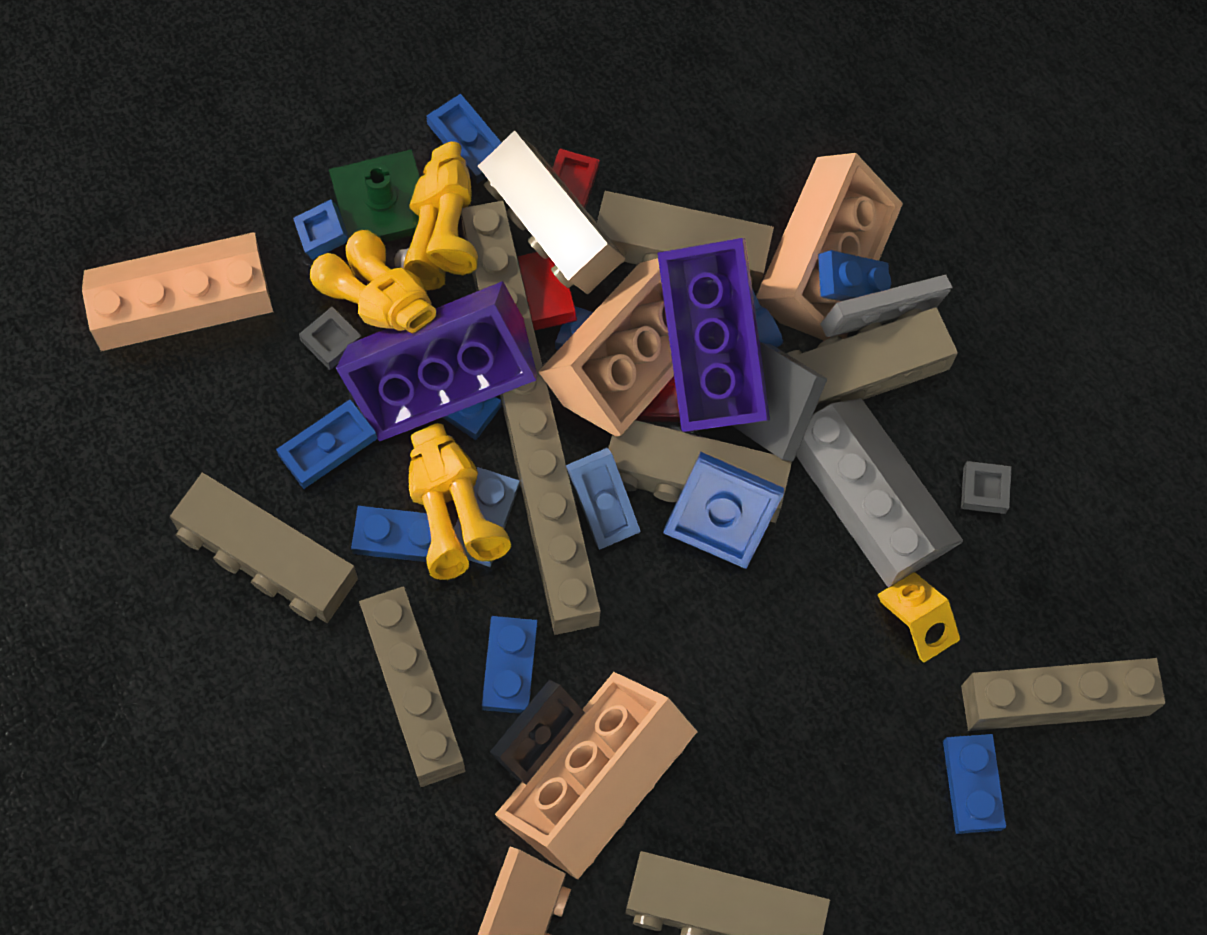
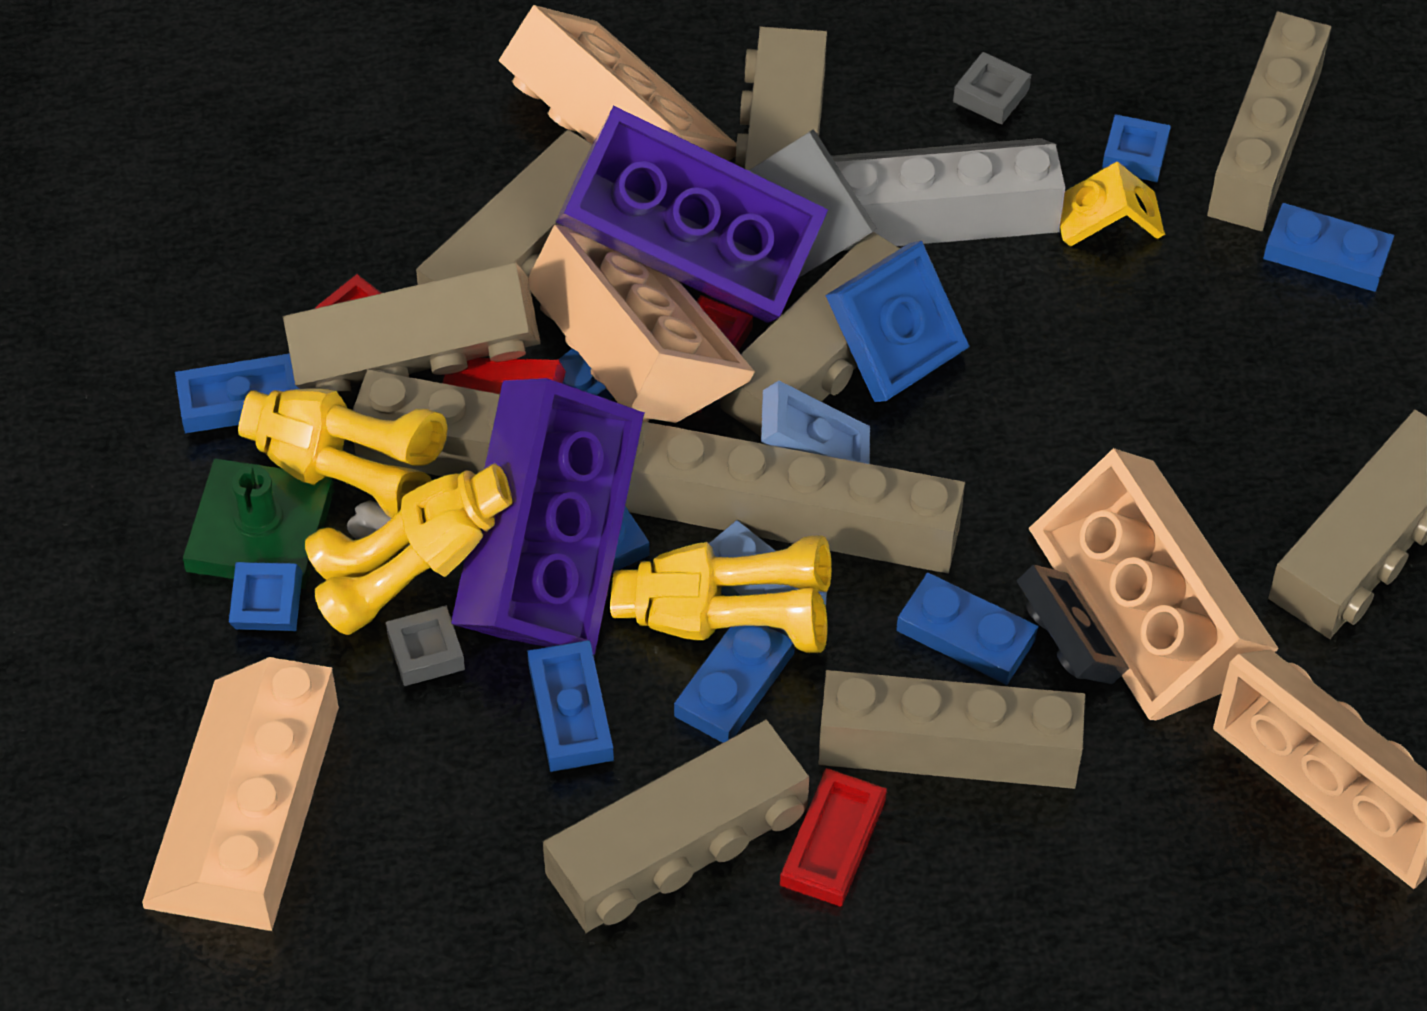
camera: 60 degrees left, 15 degrees down
blue plate [818,250,891,301] -> none
light grey tile [820,275,952,338] -> none
none -> red tile [780,768,887,907]
none -> blue plate [1102,114,1171,182]

